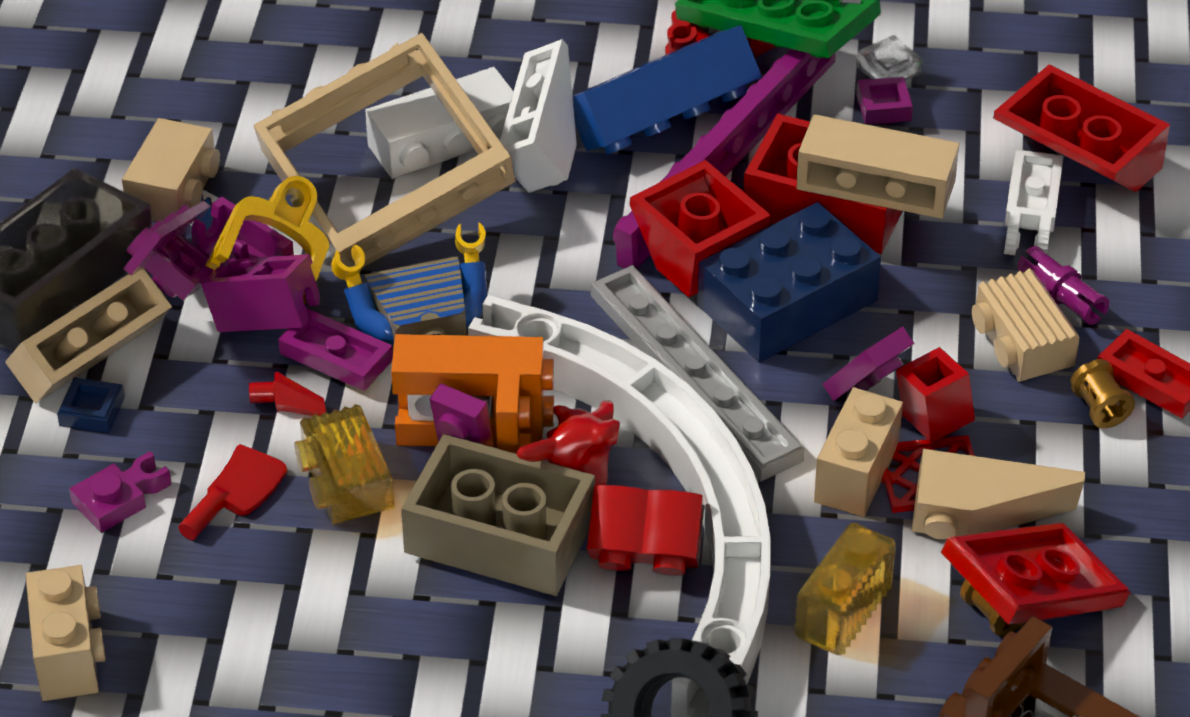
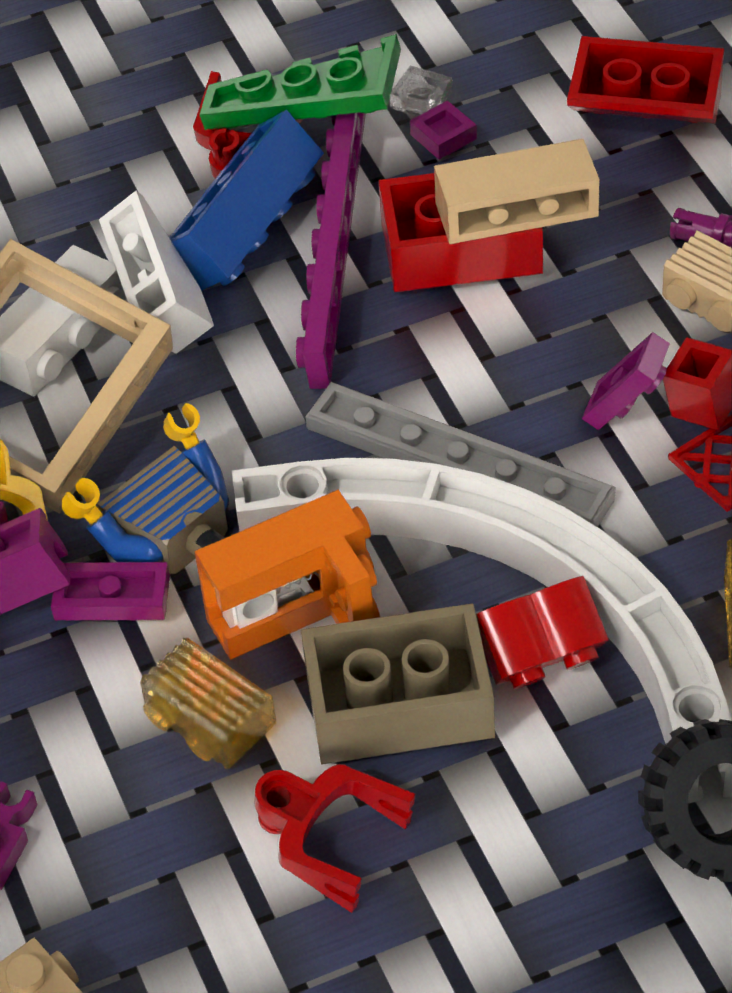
camera: 25 degrees left, 5 degrees up
red piece [178,444,287,540] -> none
red bar [249,372,328,419] -> none
magenta plate [429,383,495,448] -> none
red animal [517,400,620,486] -> none
red slope [629,160,771,297] -> none
dark blue brick [697,202,881,363] -> none
tan brick [814,387,903,517] -> none
white hinge [1004,150,1064,255] -> none
none -> red piece [254,764,416,913]

